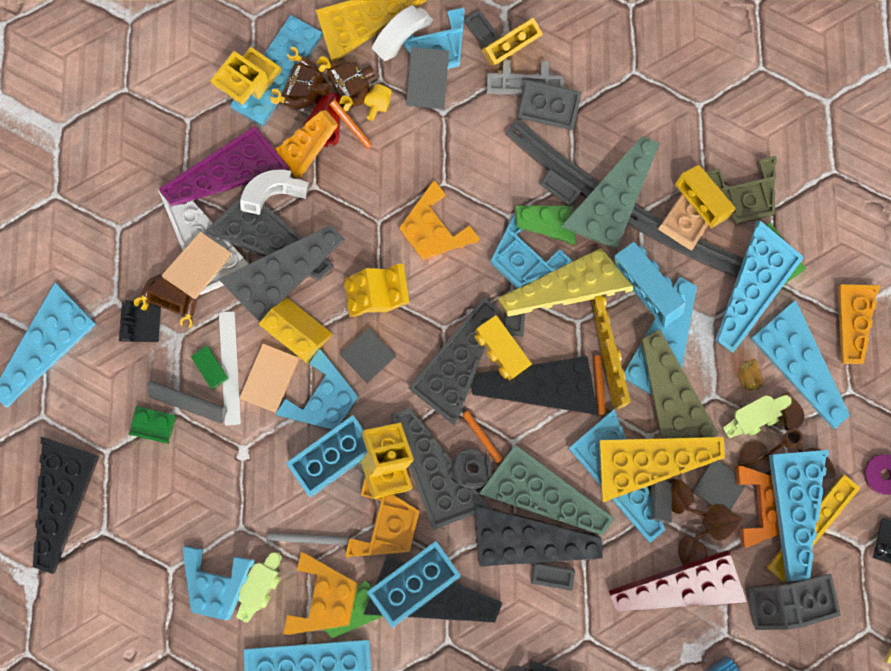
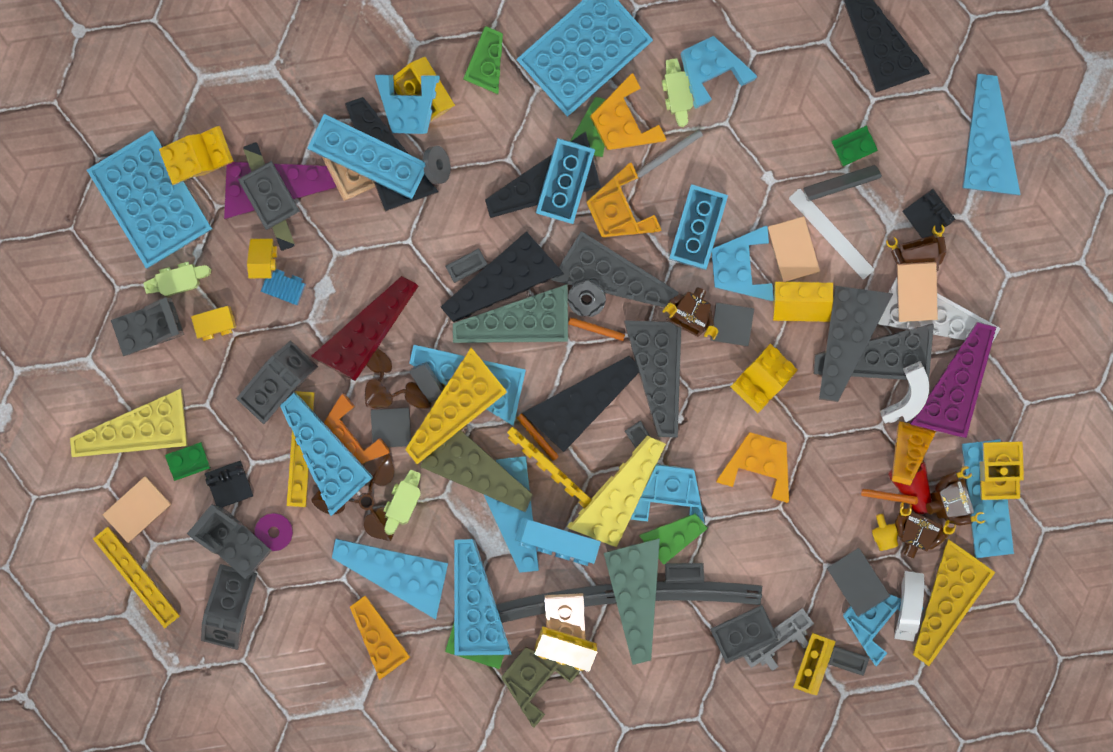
camera: 135 degrees right, 10 degrees up
green tile [190,346,229,390] -> none
yellow bracket [361,423,414,499] -> none
yellow brick [474,315,532,381] -> none
clear yellow hair [737,359,763,391] -> none
none -> reddish brown torso [662,287,719,340]

